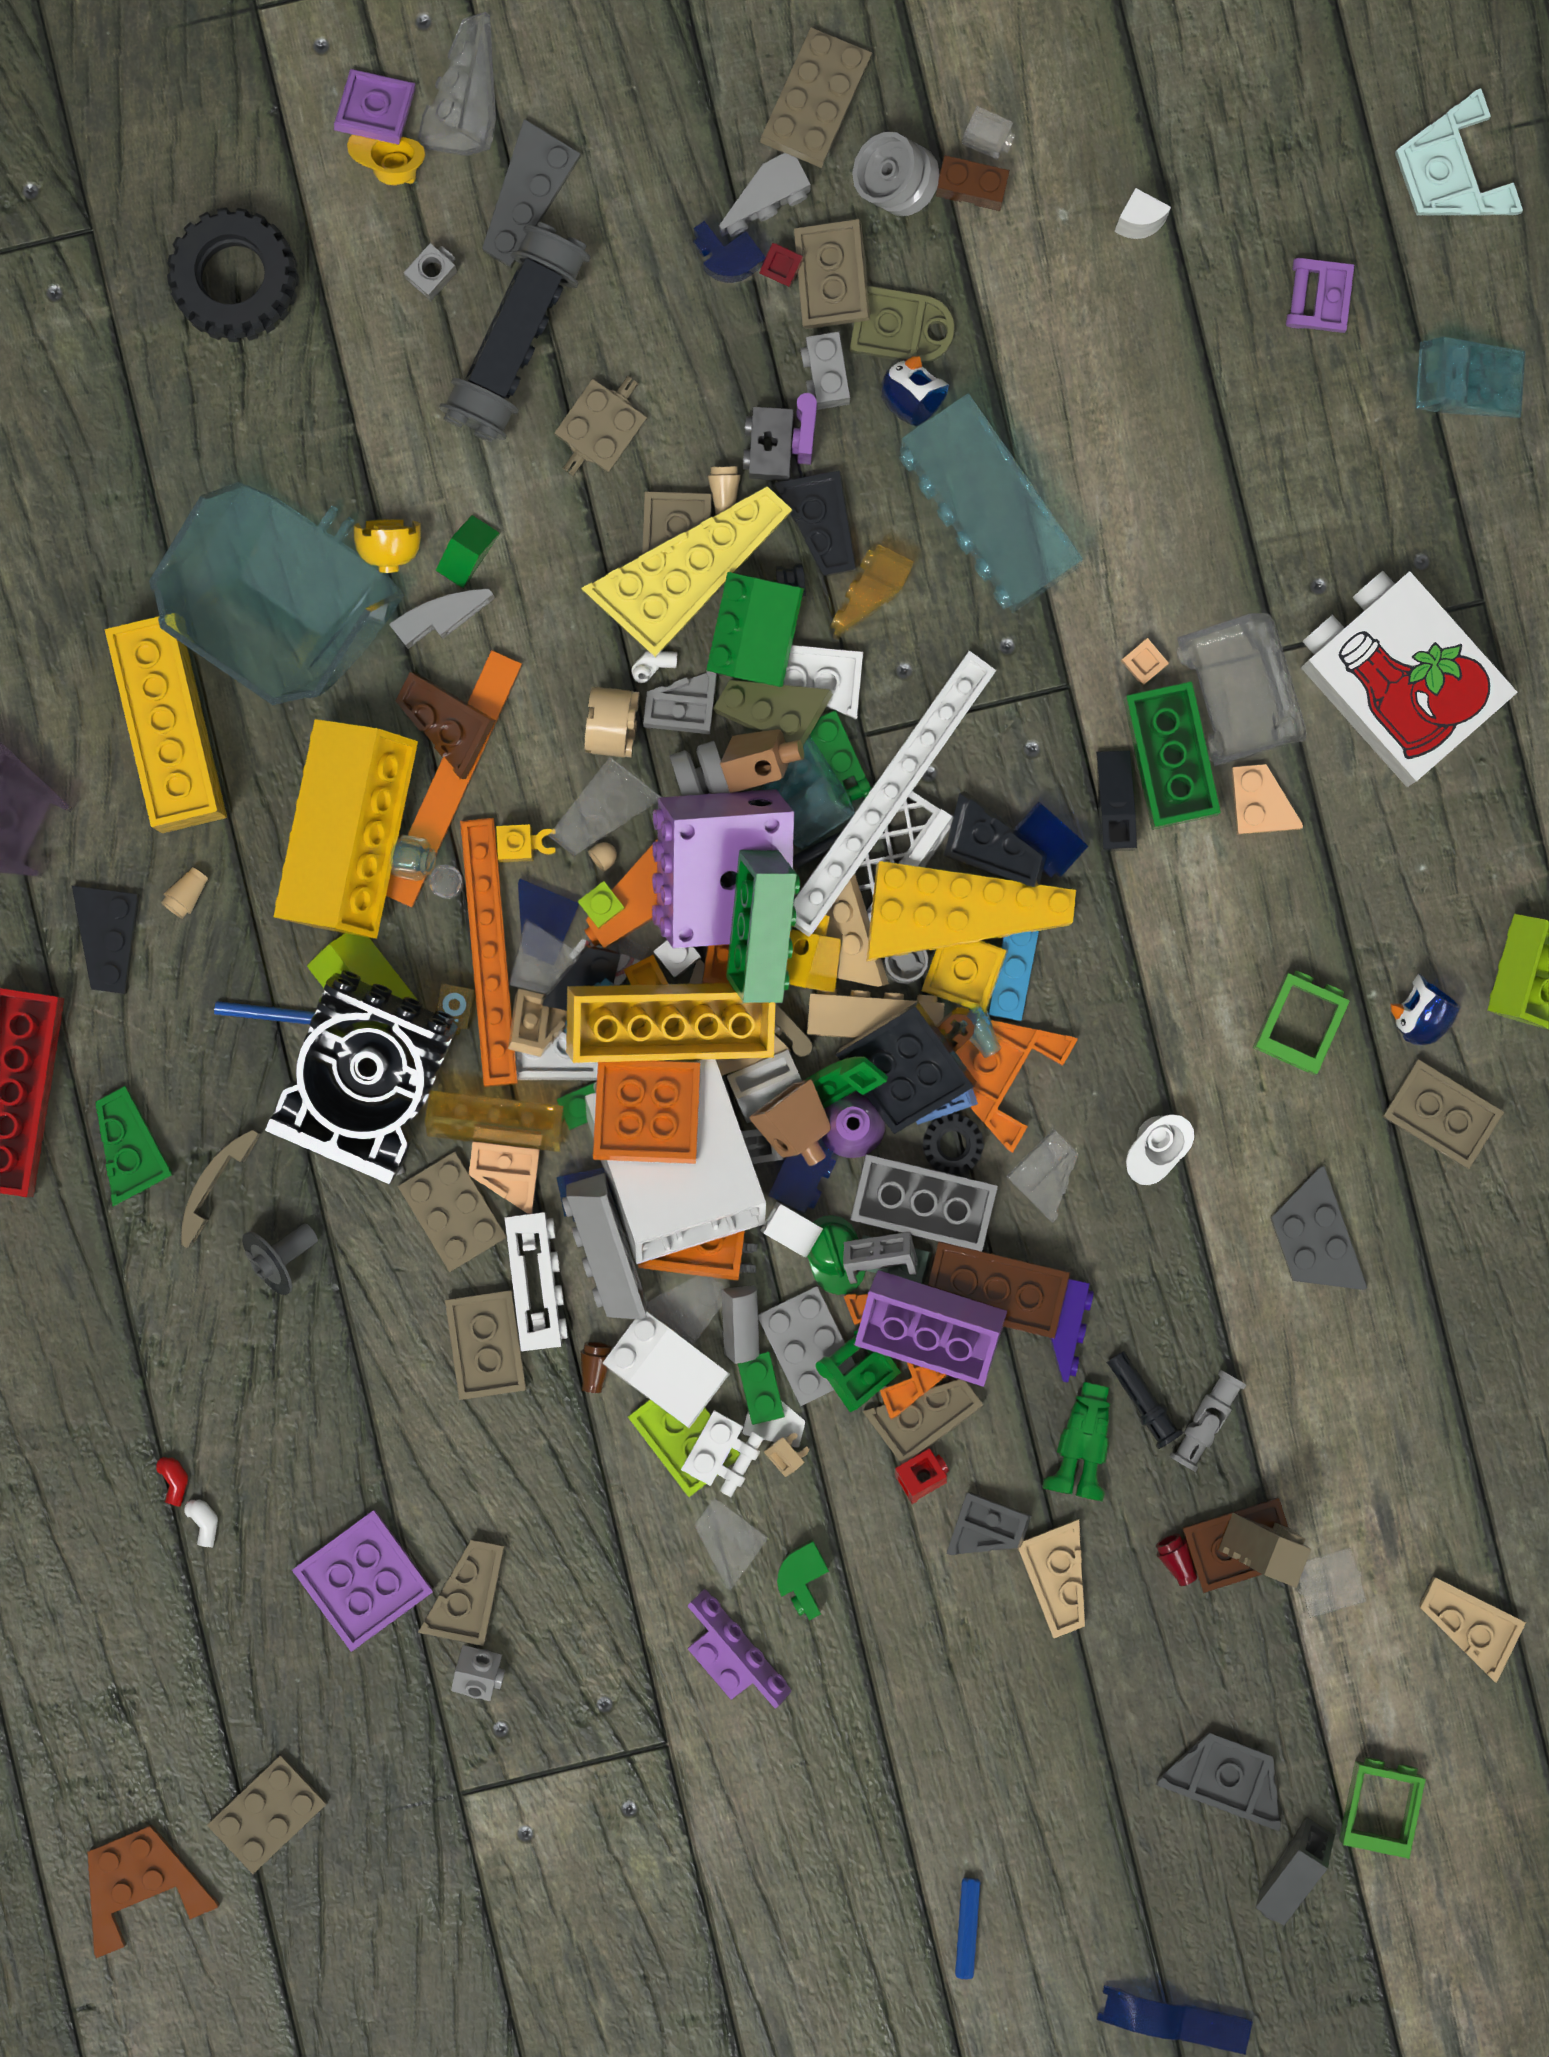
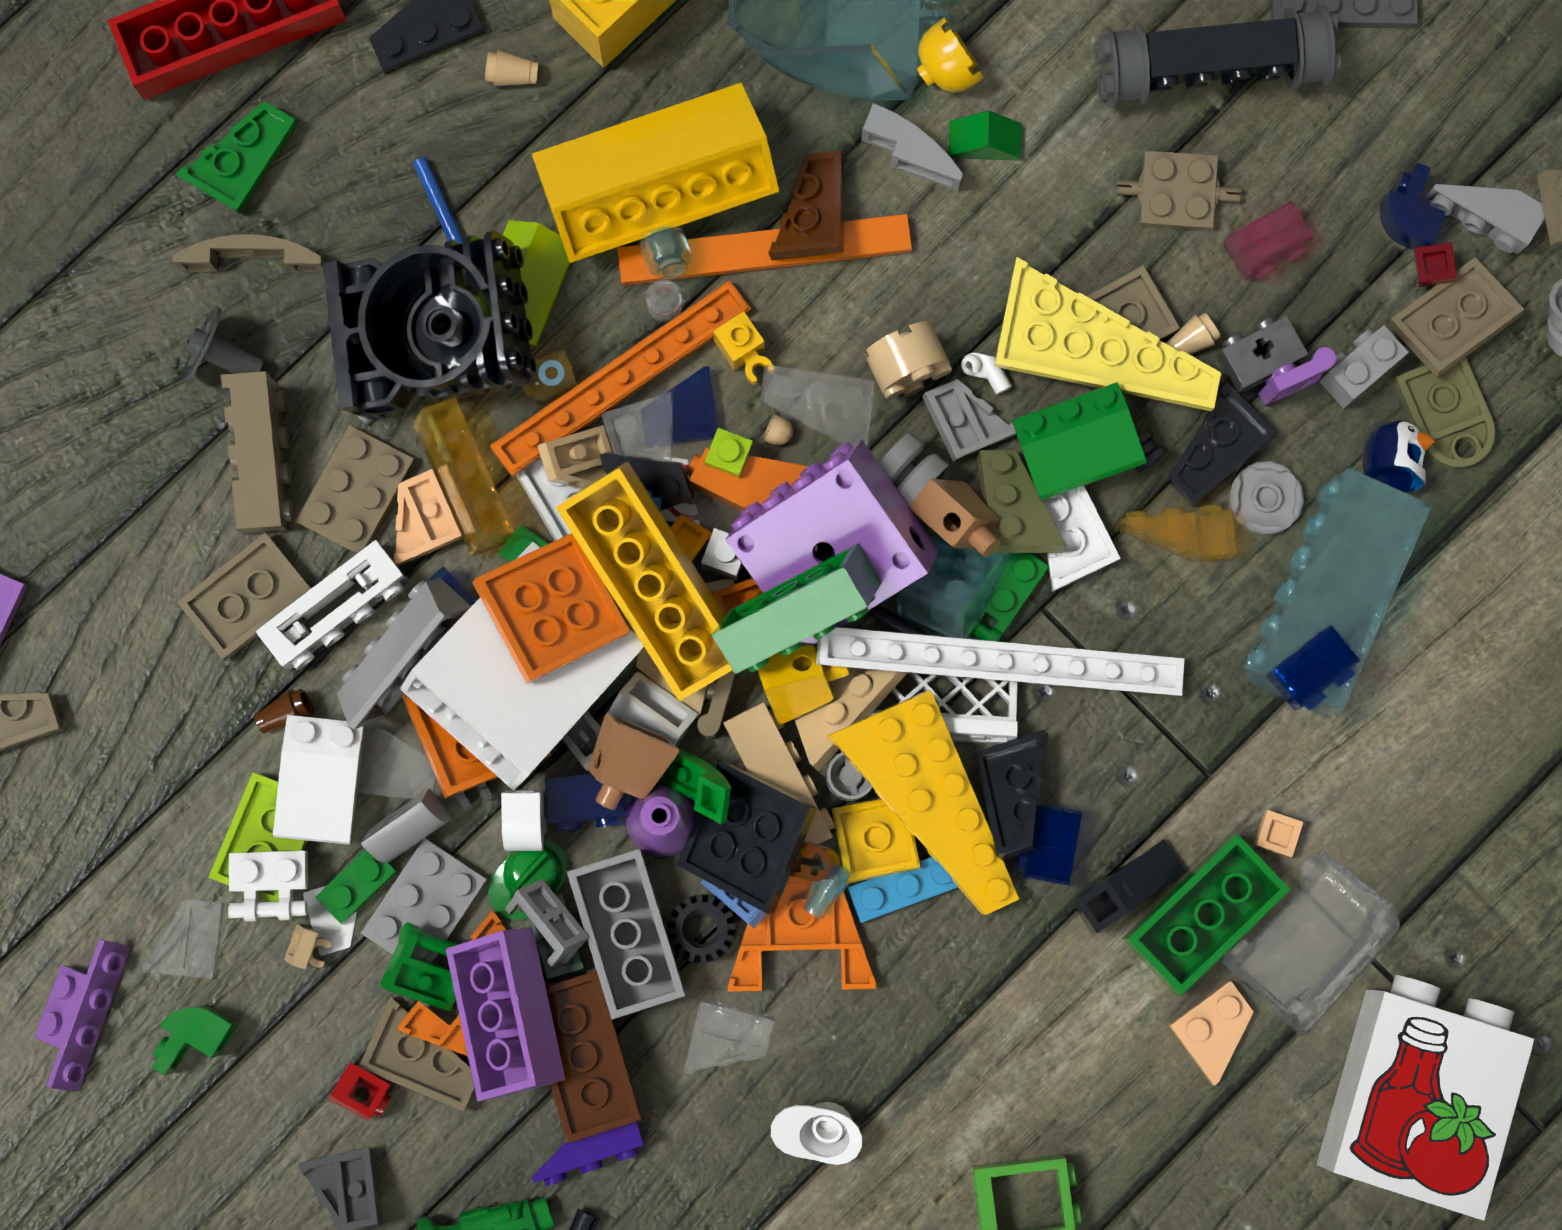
camera: 55 degrees right, 5 degrees down
none -> dark tan wedge [221,371,293,535]
none -> clear pink brick [1223,201,1314,281]
none -> light grey tile [1228,461,1304,536]
none -> clear blue brick [1266,625,1361,711]

